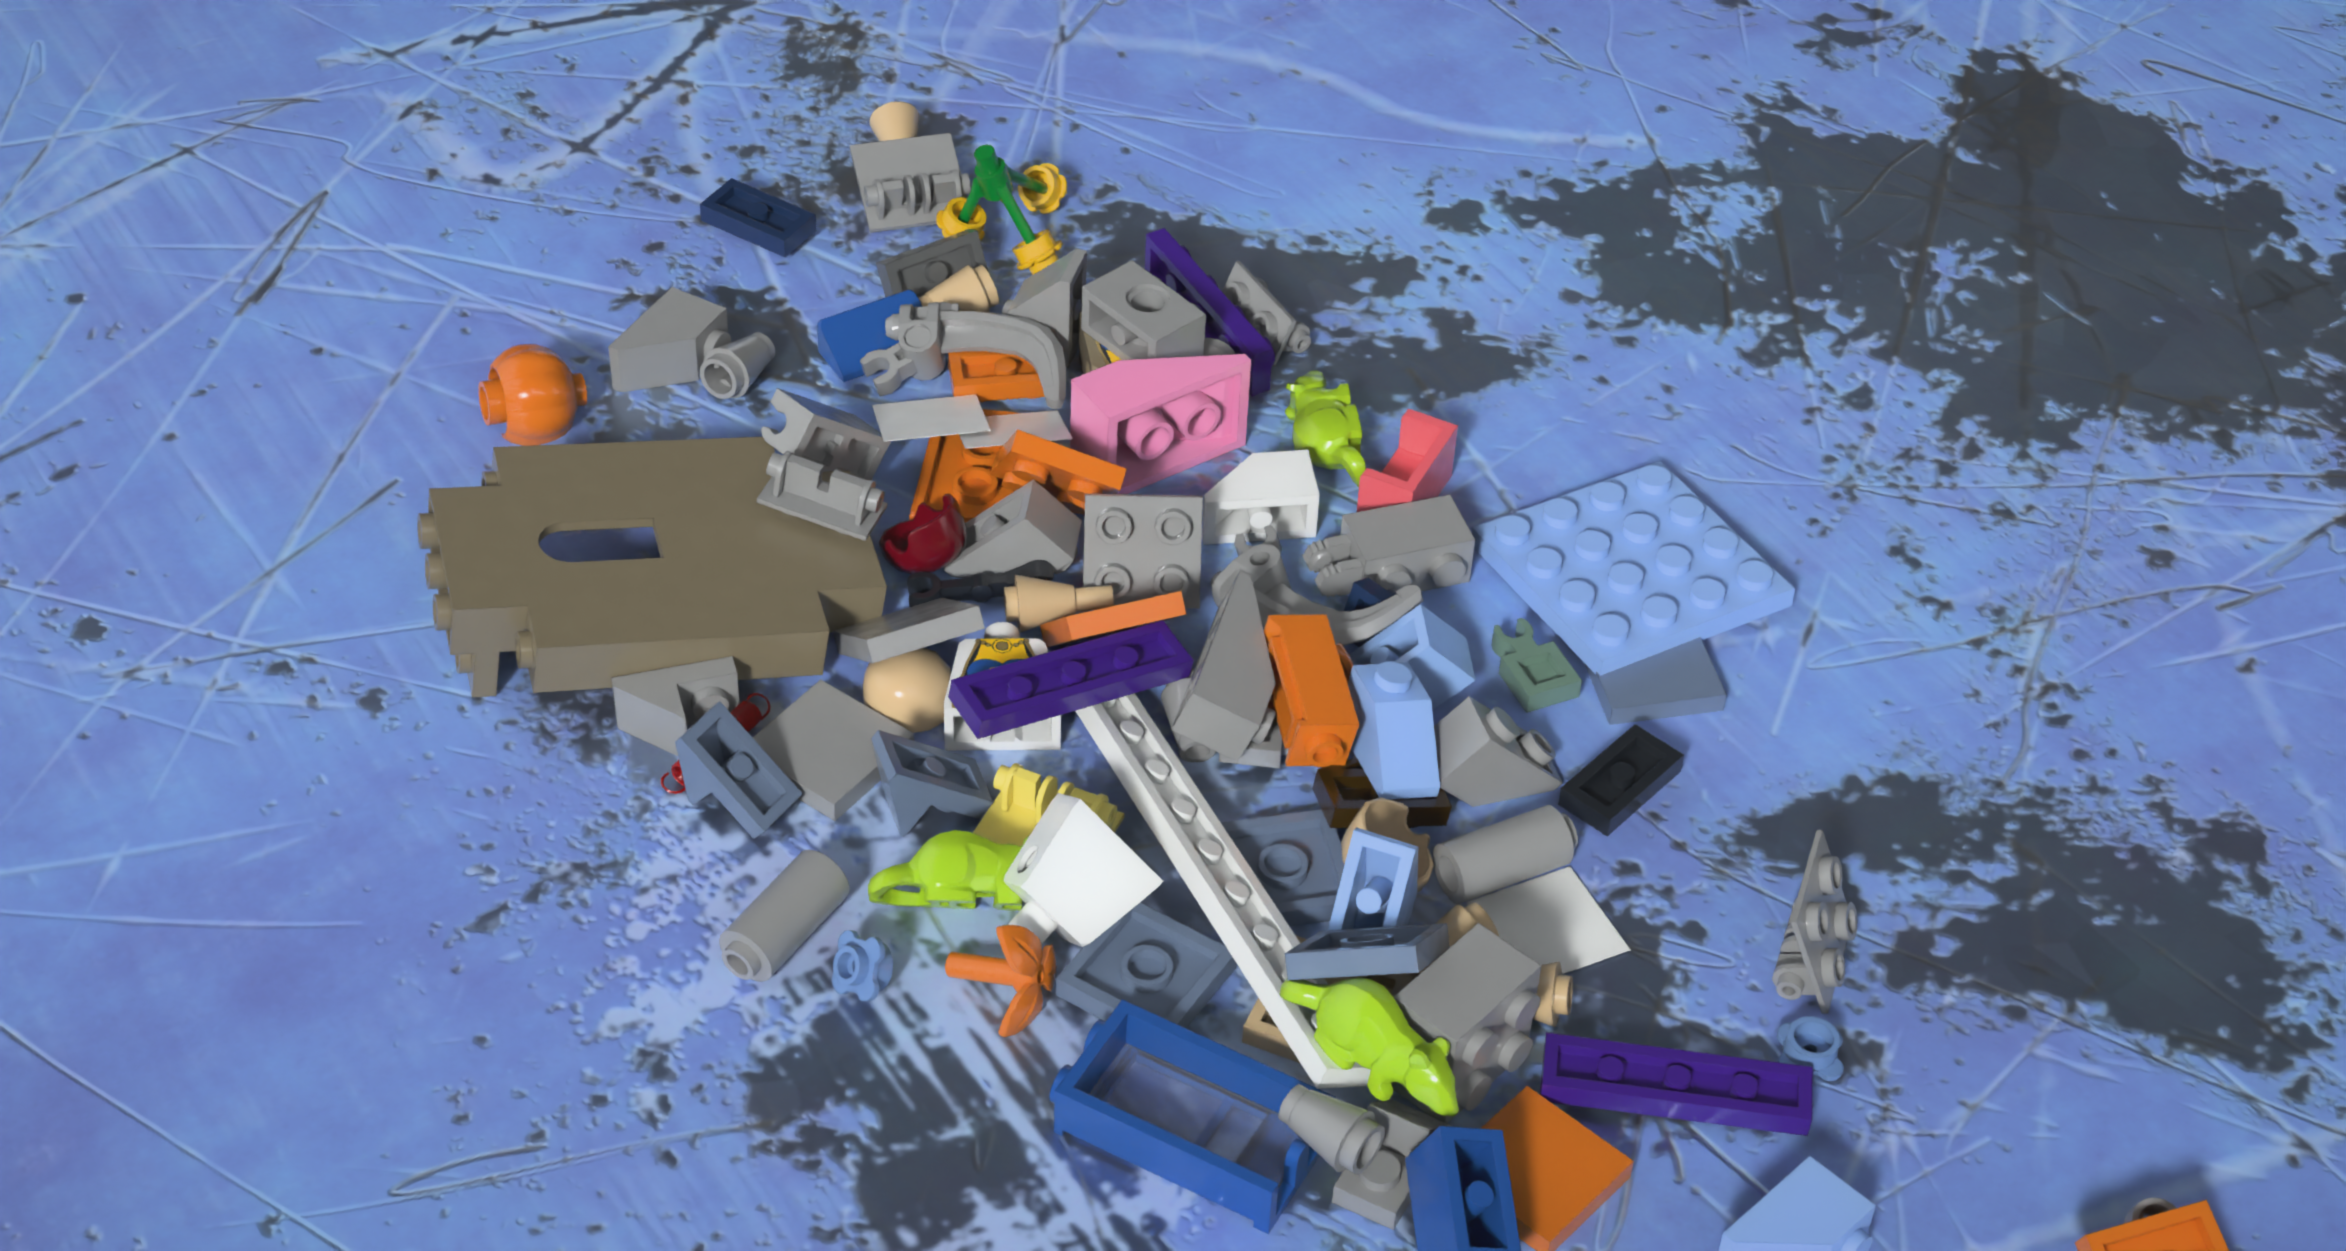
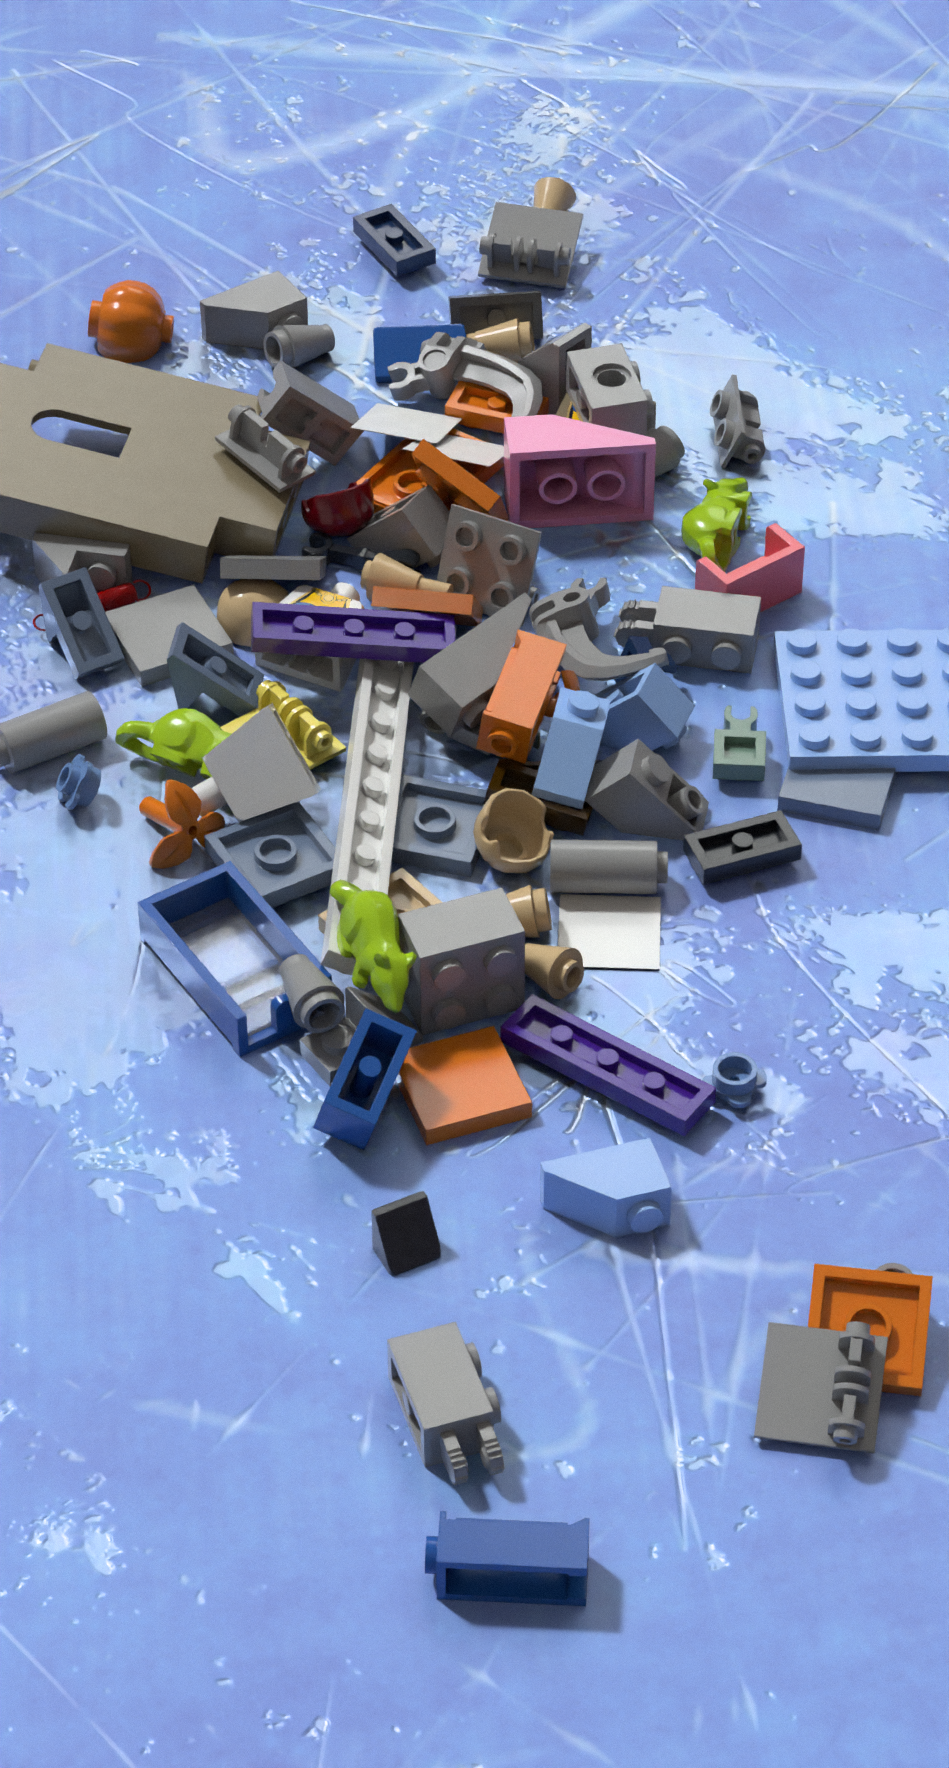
camera: 30 degrees right, 0 degrees up
plant [936,145,1068,275] -> none
dark purple plate [1145,228,1275,397] -> none
white slope [1202,450,1320,545] -> none
sand blue tile [1285,923,1450,980] -> none
light blue slope [1328,828,1419,930] -> none
light grey hinge [1772,830,1857,1013] -> none

